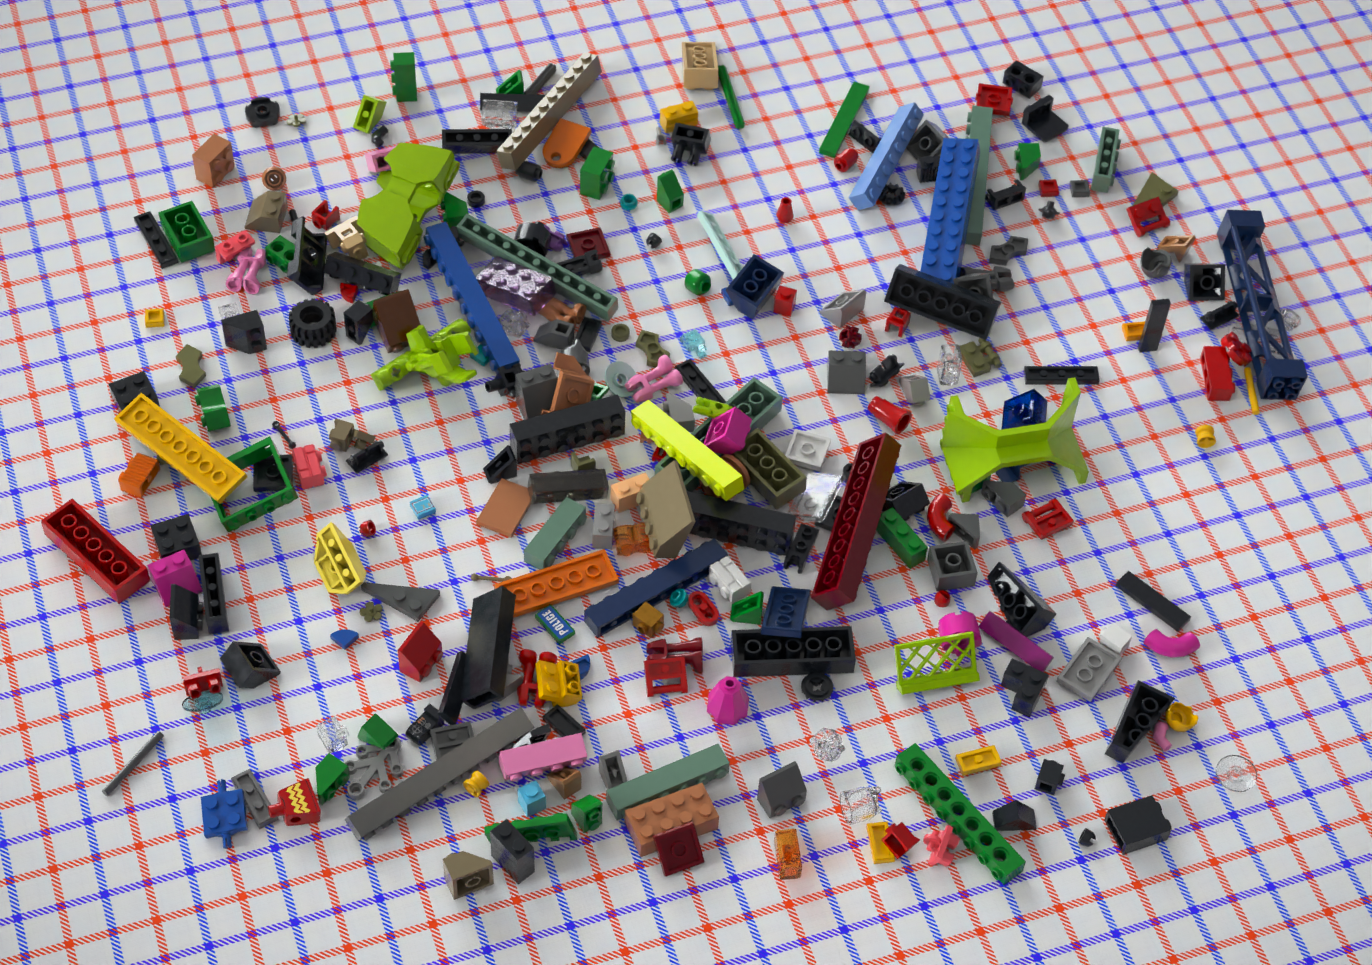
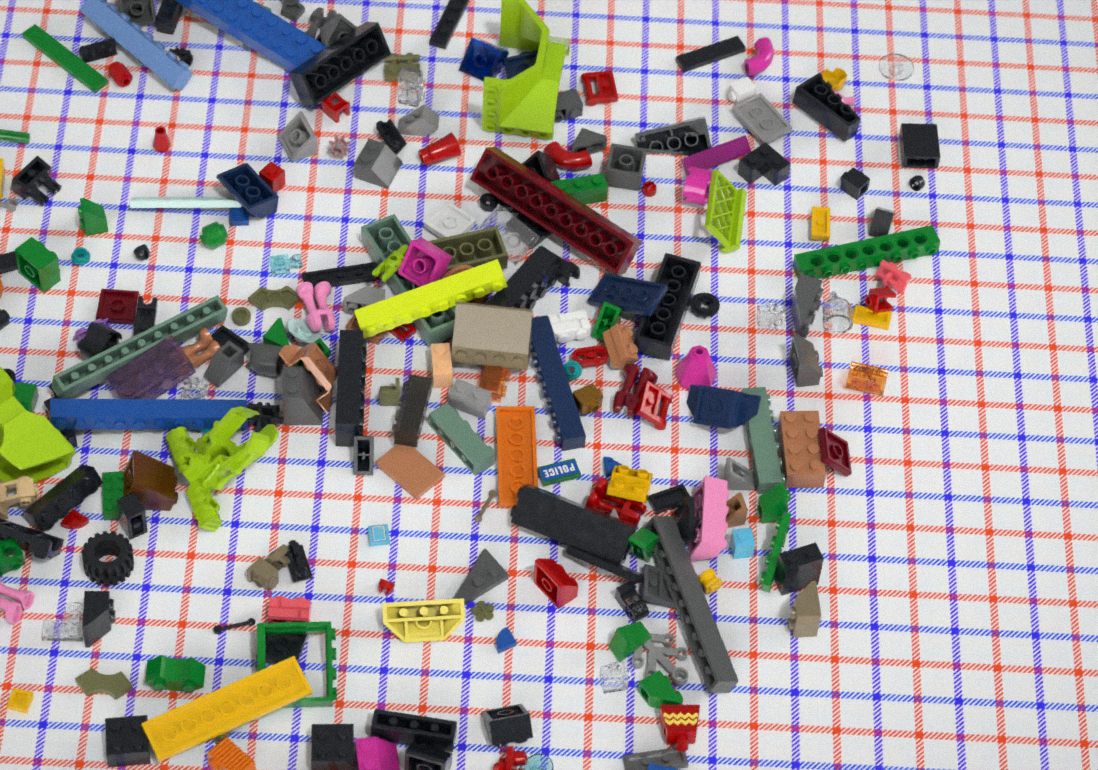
camera: 70 degrees left, 0 degrees up
none -> green slope [263,318,289,347]
none -> nougat brick [602,324,639,370]
none -> green slope [628,527,659,562]
none -> dark blue piece [686,385,761,430]
none -> dark grey slope [791,273,824,338]

